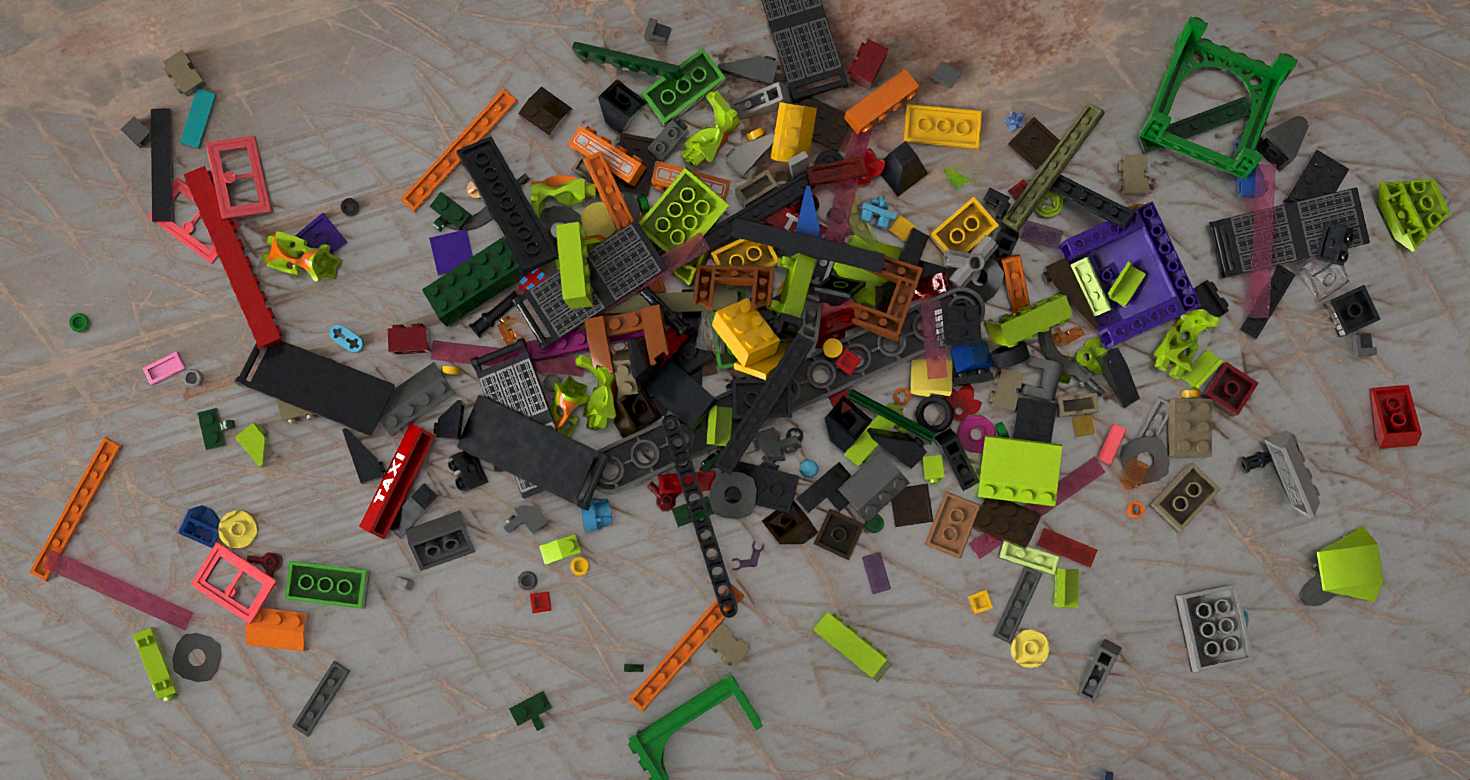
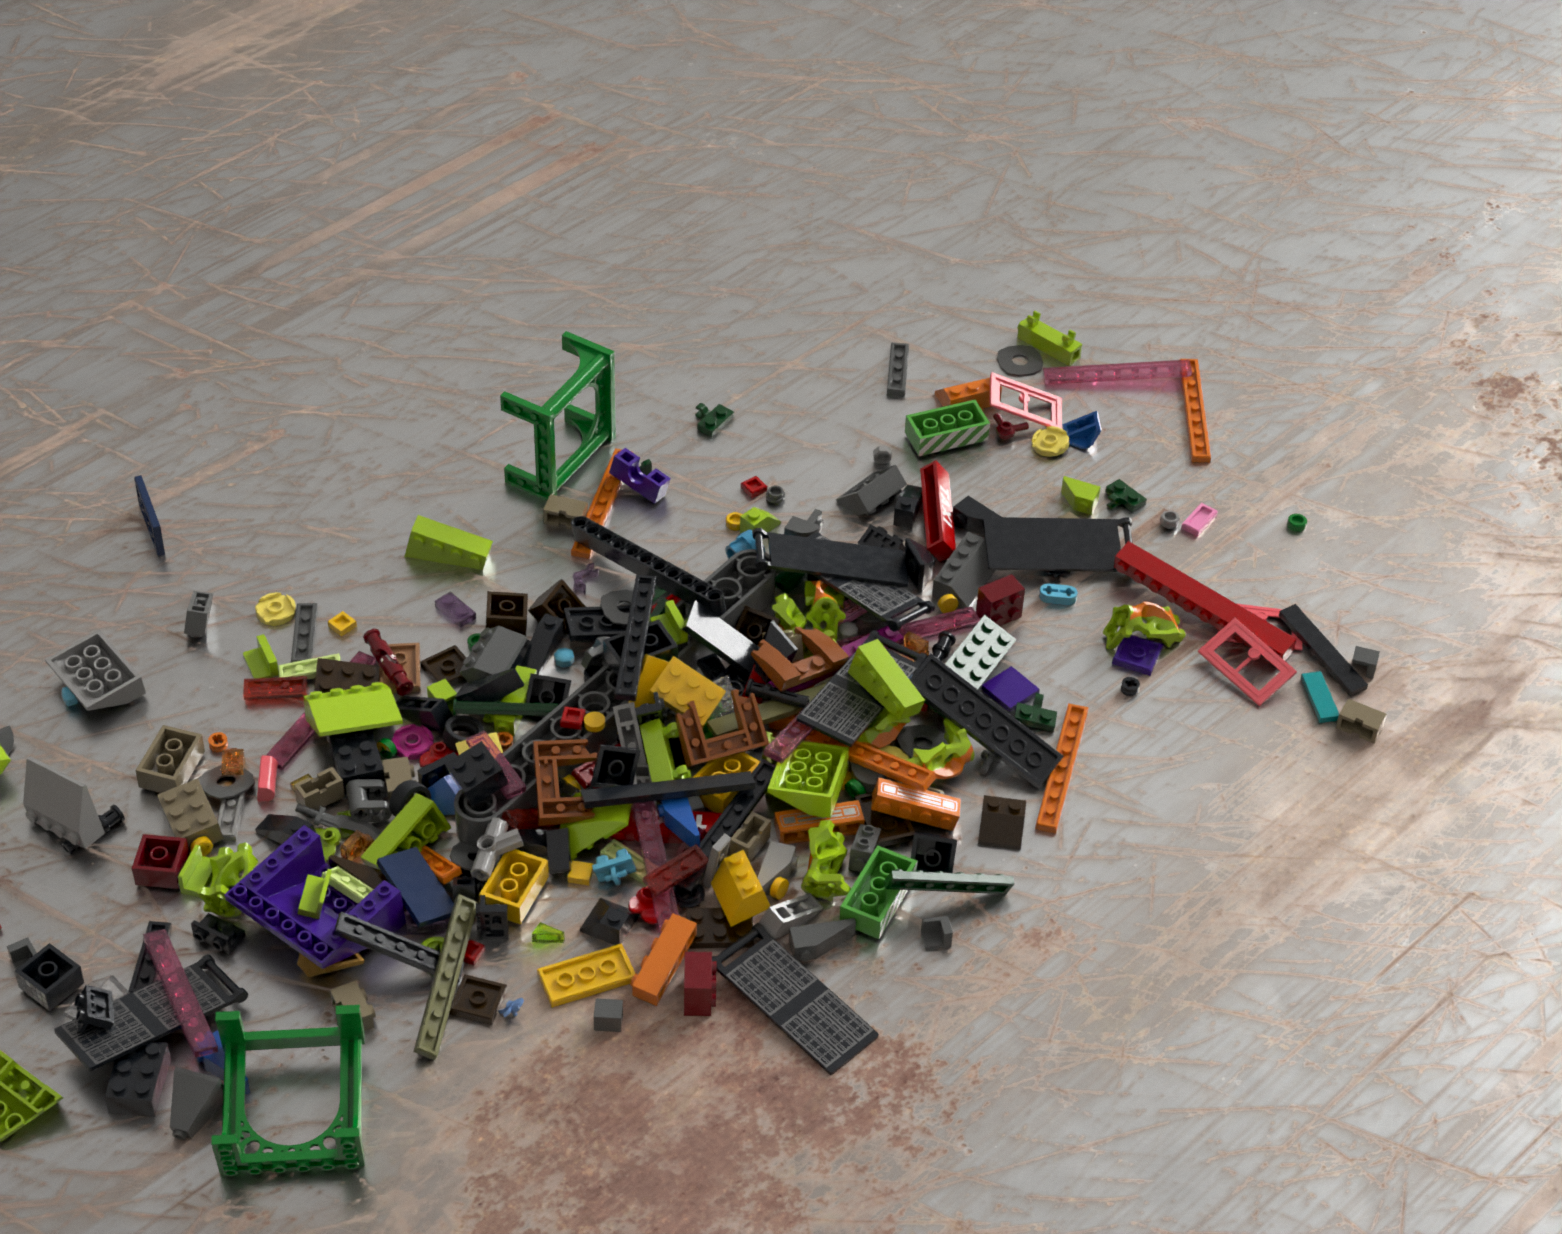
camera: 155 degrees right, 40 degrees down
dark green plate [1138,97,1251,154] -> none
none -> dark red piece [363,628,414,696]
none -> dark blue tile [376,847,454,928]
none -> dark purple arch [609,448,671,504]

